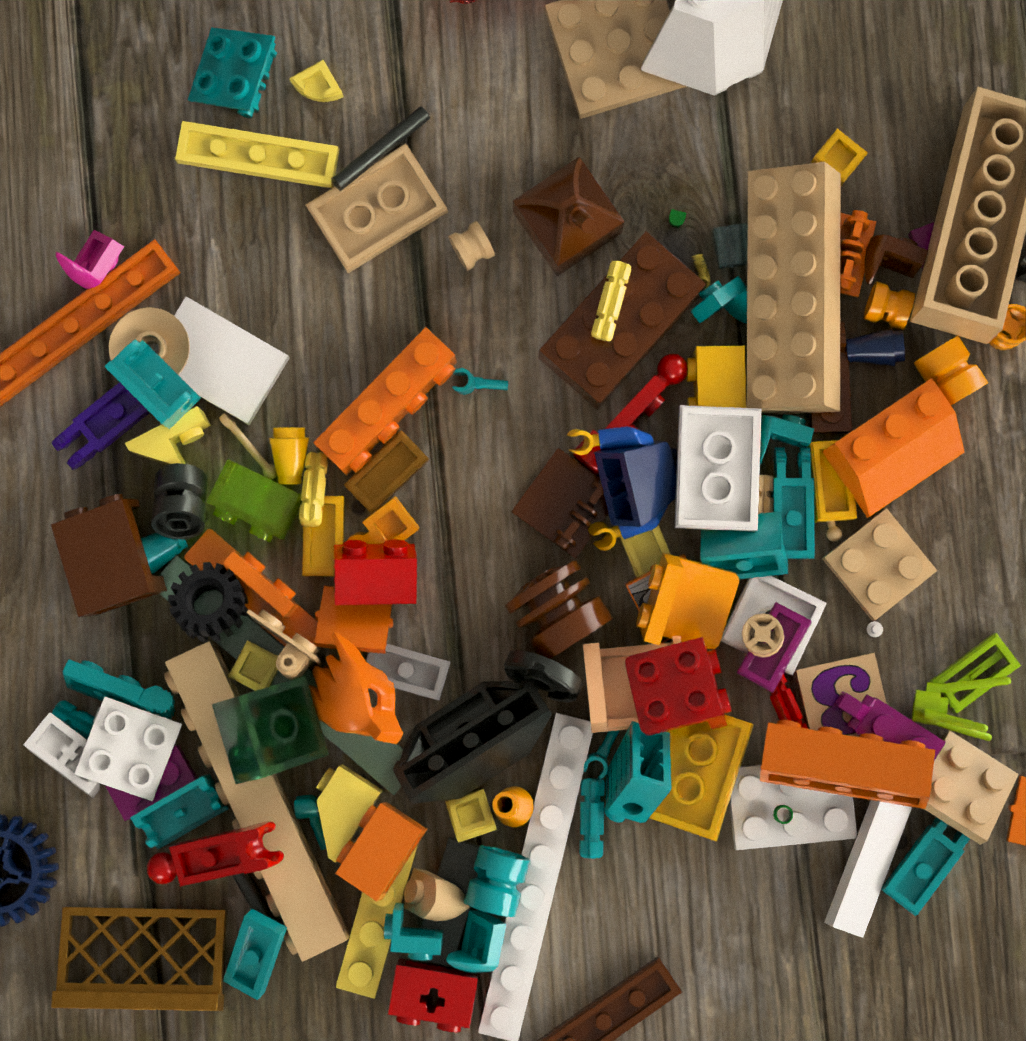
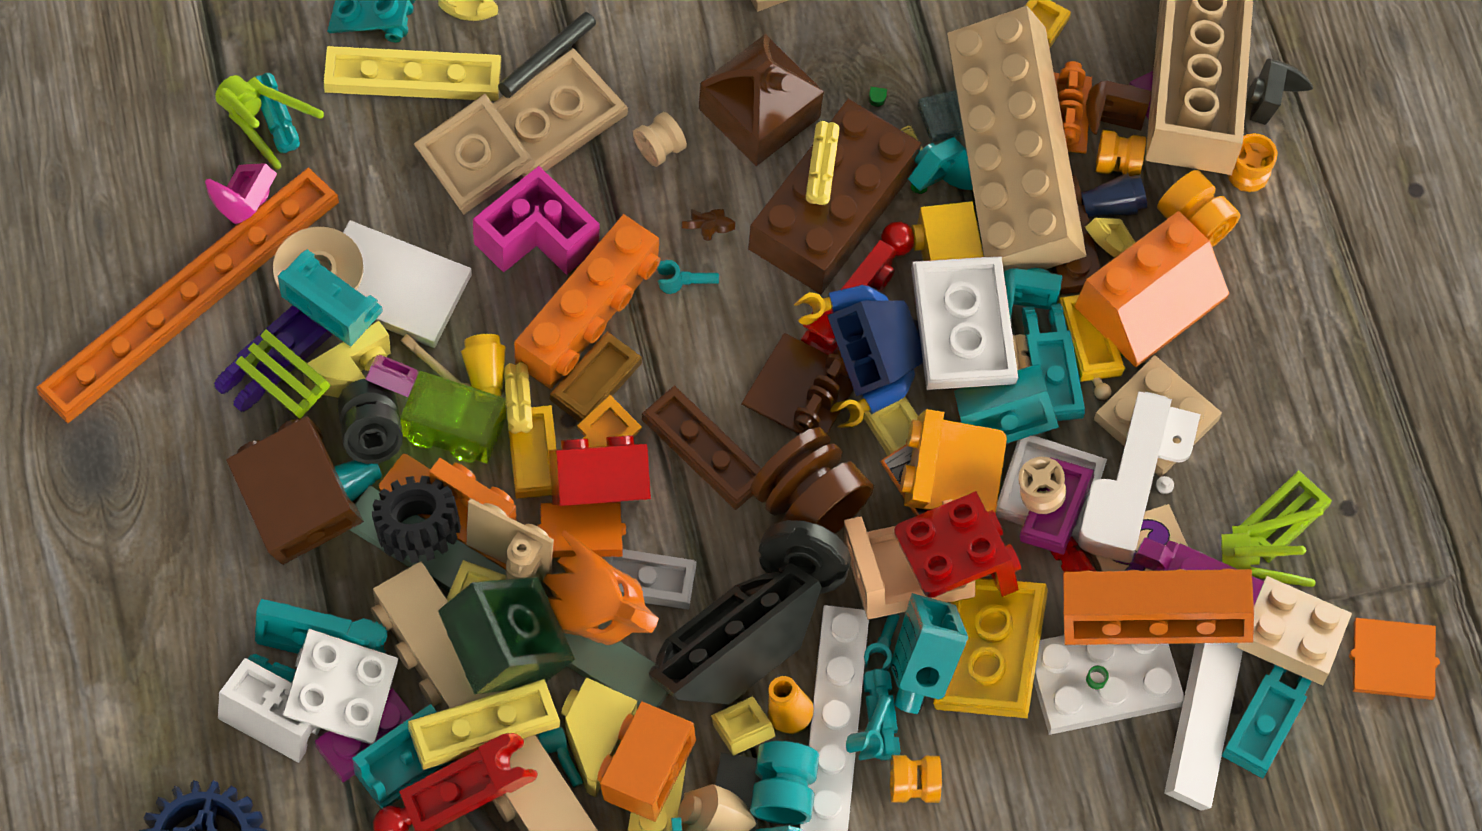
camera: 15 degrees left, 20 degrees down
none -> lime plant [215,75,324,170]
none -> lime tile [235,329,331,419]
none -> teal axle [255,73,300,153]
none -> magenta tile [365,354,419,397]
none -> light yellow tile [408,679,560,770]
none -> tan tile [414,94,536,215]
none -> dark pink brick [473,166,600,275]
none -> reddish brown tile [642,385,762,510]
none -> reddish brown plant [682,209,736,241]
none -> teal hand [846,695,892,761]
none -> light orange wheel [890,755,942,803]
none -> white piece [1077,391,1201,563]
none -> light yellow tile [1085,218,1135,258]

